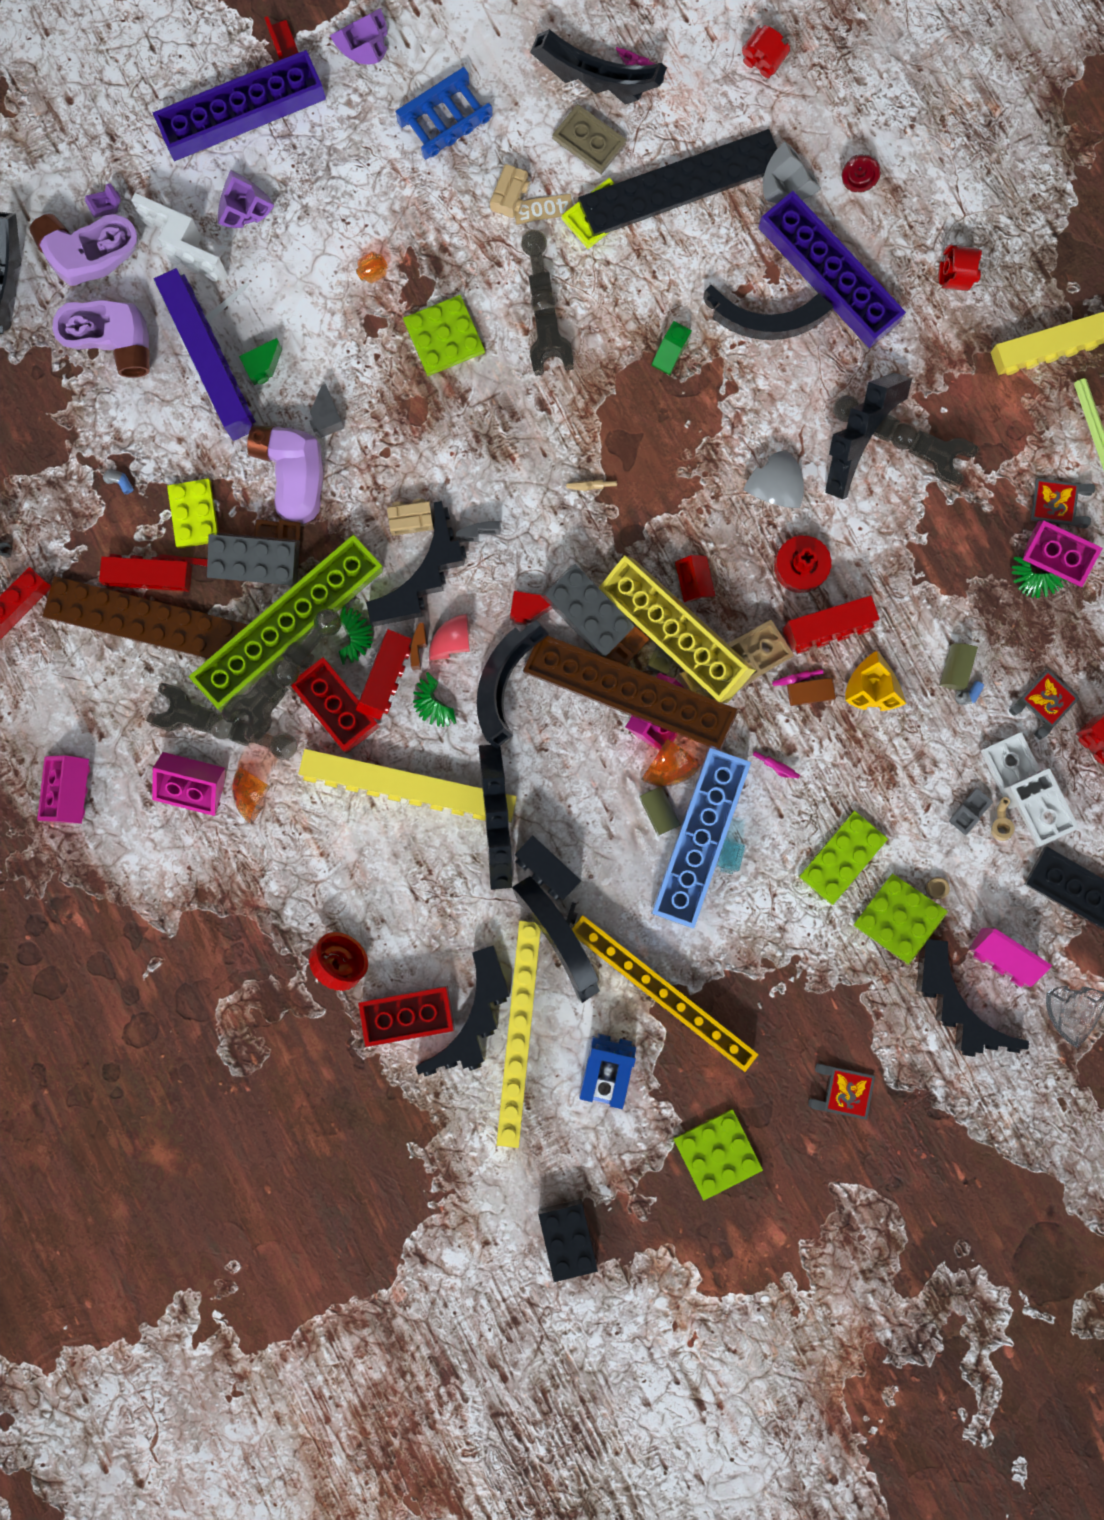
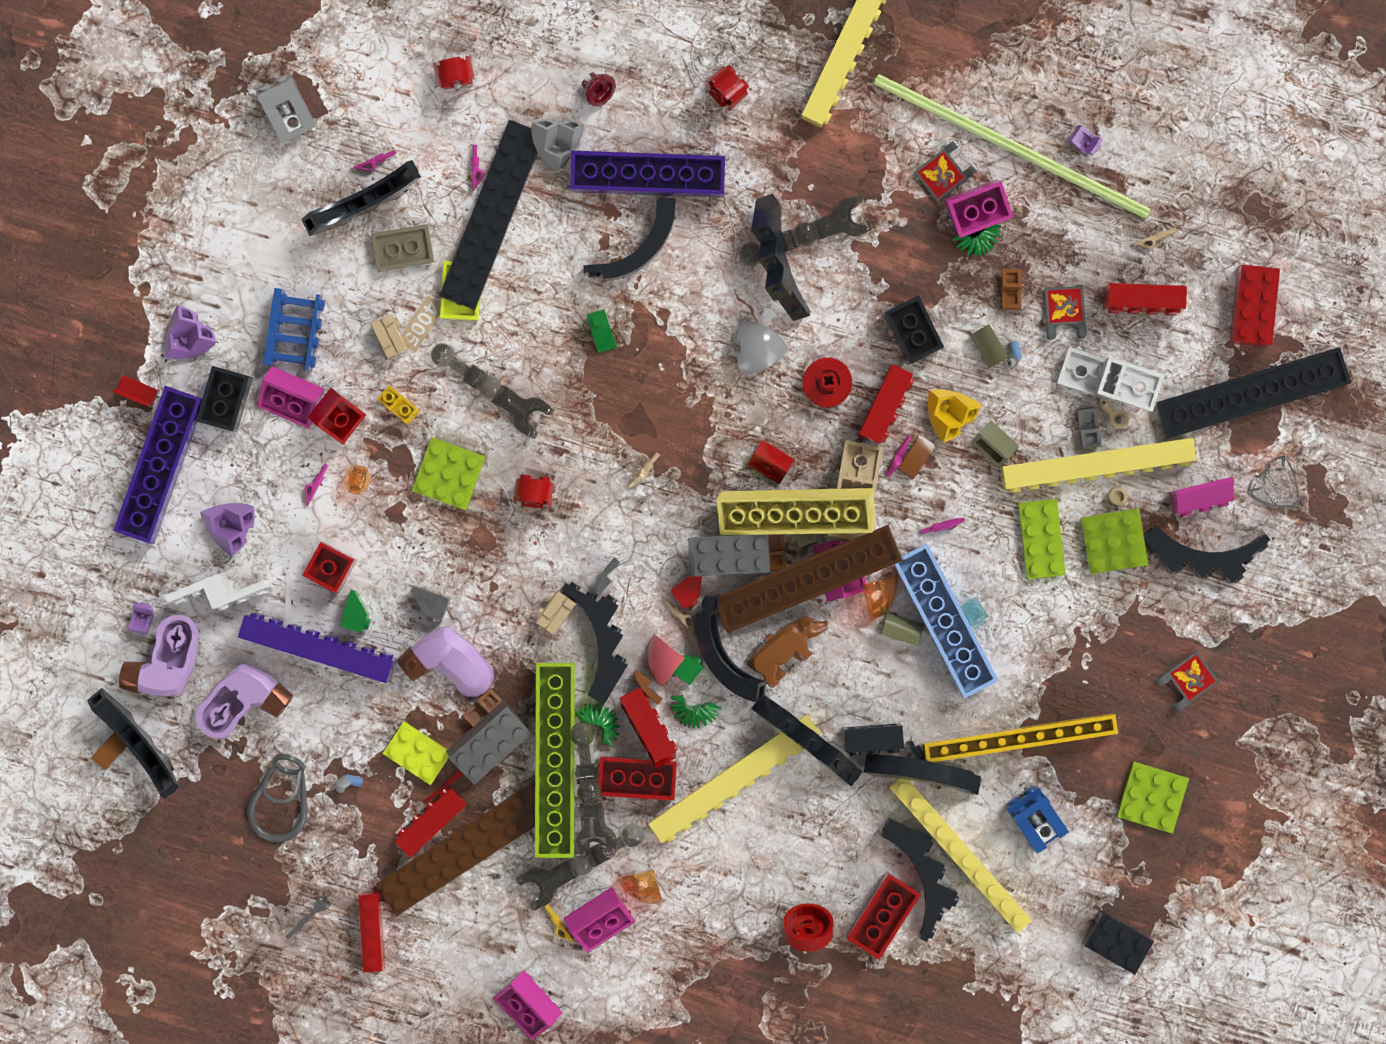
camera: 45 degrees left, 5 degrees up
none -> black brick [196,366,253,433]
none -> dark grey animal [247,754,308,842]
none -> dark pink slope [257,366,324,429]
none -> red brick [302,541,357,594]
none -> dark pink hand [304,463,329,507]
none -> red brick [307,387,366,445]
none -> yellow slope [377,385,420,426]
none -> dark pink hand [471,145,484,191]
none -> red brick [513,474,554,508]
none -> yellow hand [544,904,575,942]
none -> tan hand [664,599,695,636]
none -> green slope [674,655,704,685]
none -> dark orange animal [747,616,828,688]
none -> black brick [883,295,944,366]
none -> olive brick [971,421,1019,468]
none -> dark orange slope [1001,269,1022,310]
none -> light yellow brick [1001,438,1197,493]

